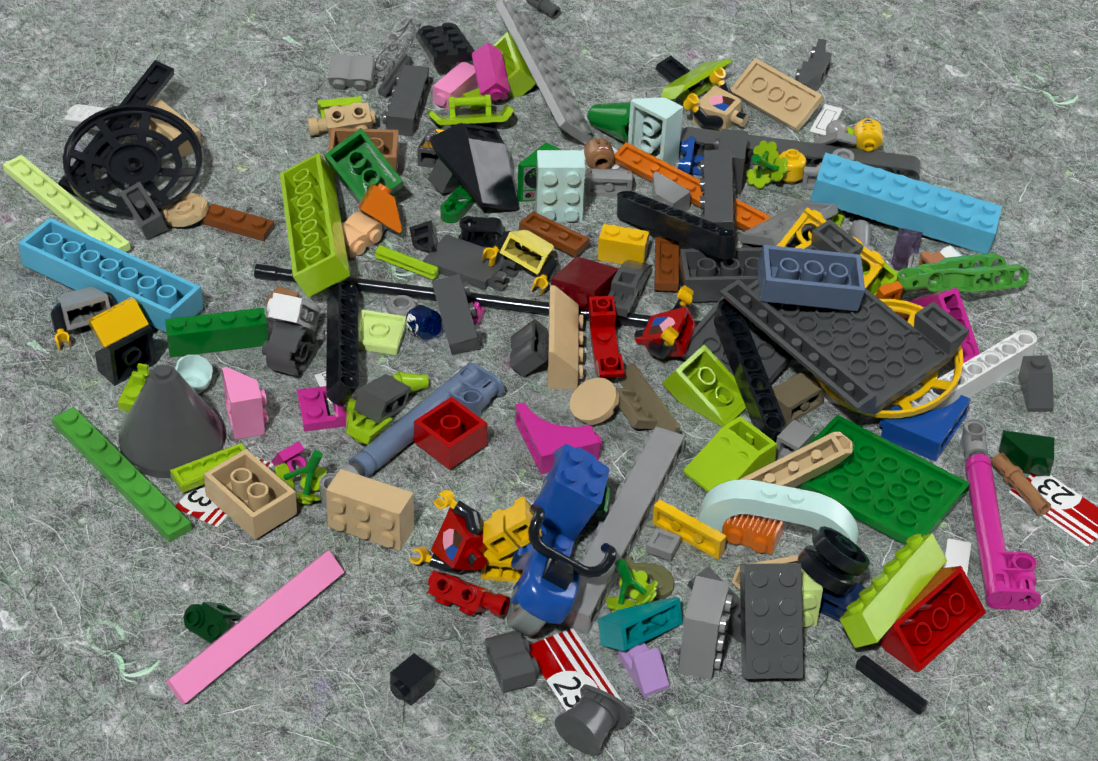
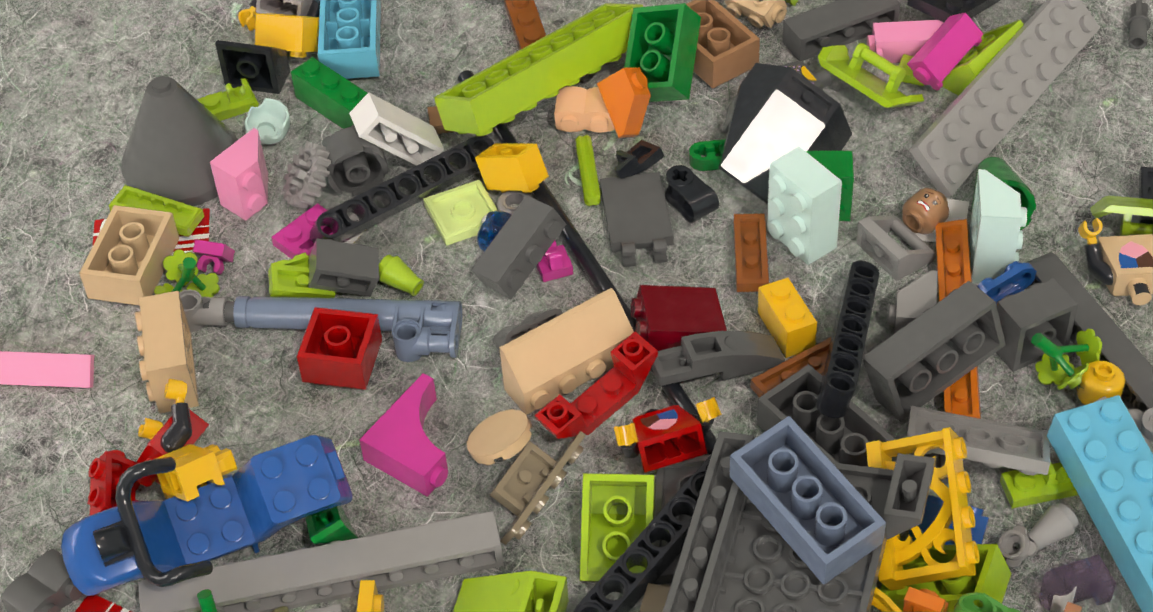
camera: 60 degrees right, 5 degrees up
bright green plate [52,407,192,542] -> none
light yellow torso [482,230,558,295] -> none
none -> light grey gear [283,142,331,209]
none -> yellow brick [475,143,549,193]

